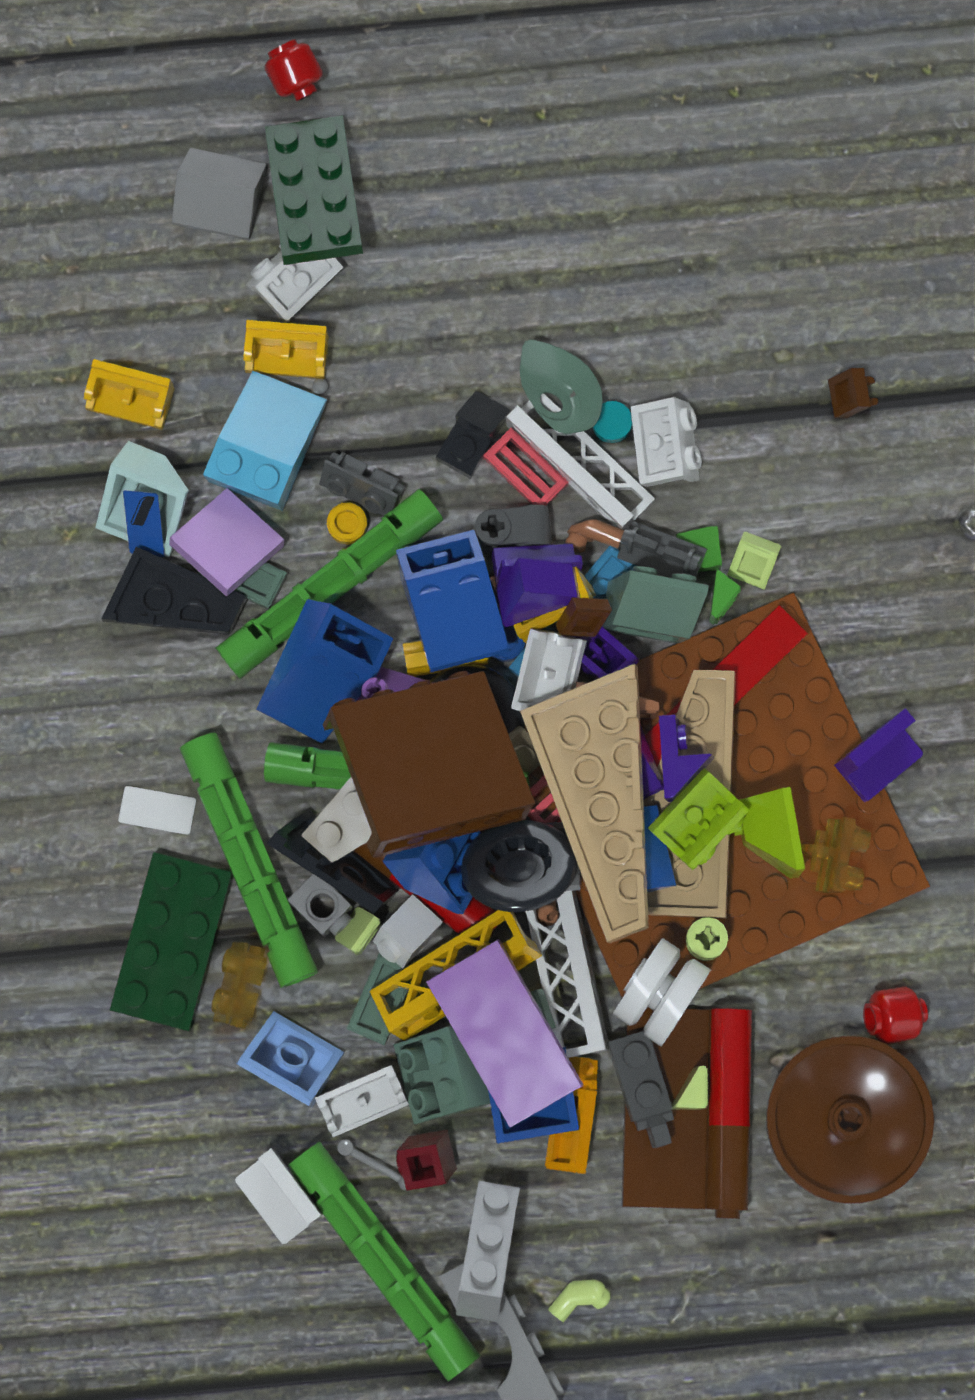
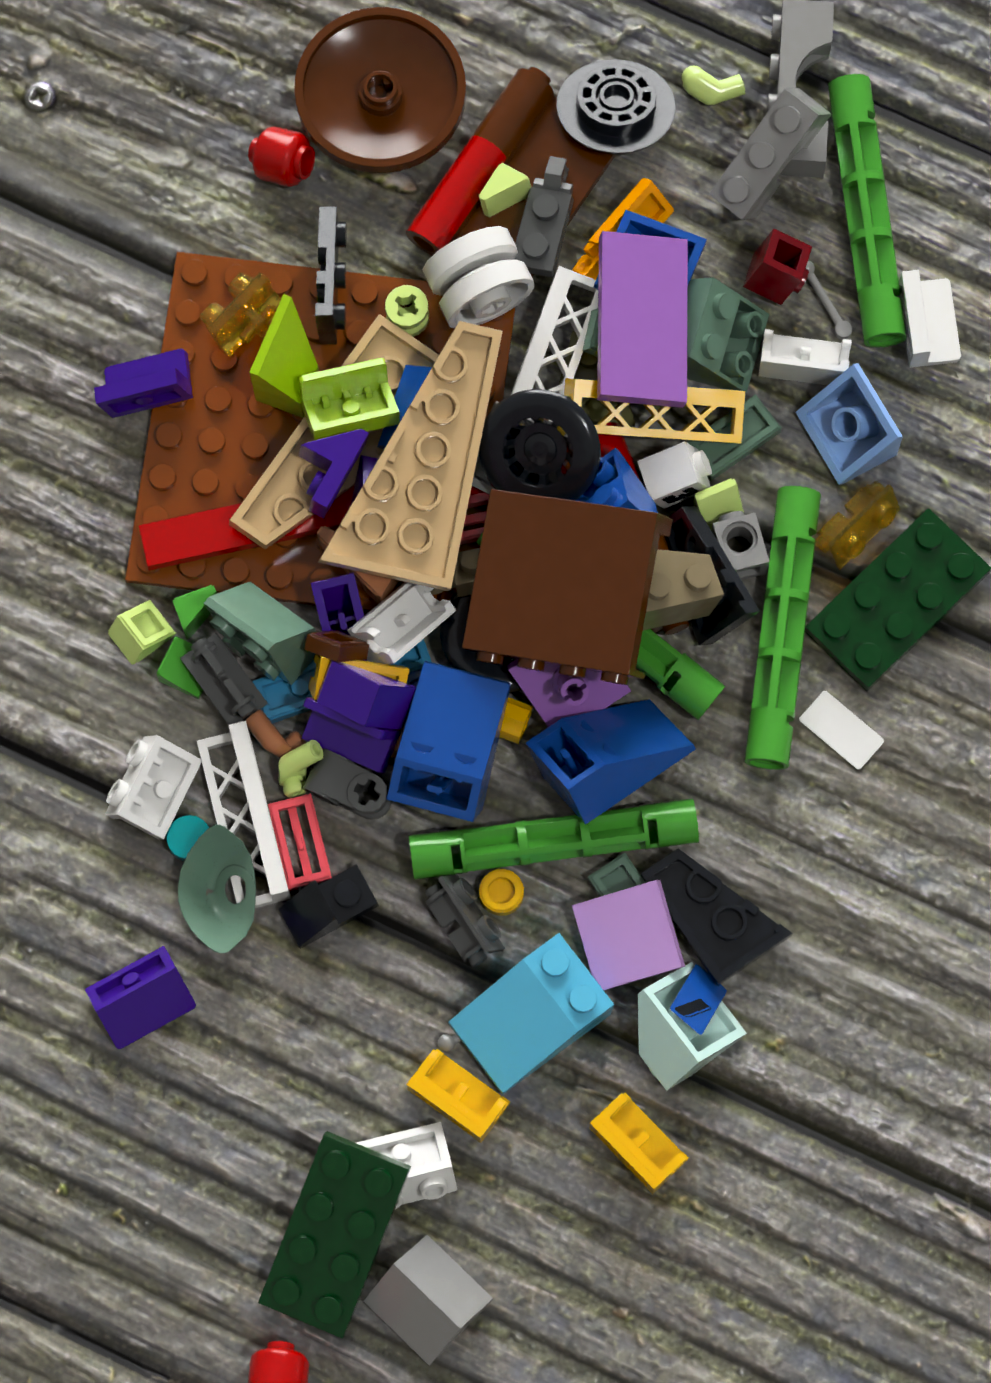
camera: 150 degrees left, 5 degrees down
none -> dark purple panel [85,946,196,1049]
none -> yellowish green arm [278,740,324,798]
none -> black wing [315,206,347,344]
none -> wheel [556,59,676,154]

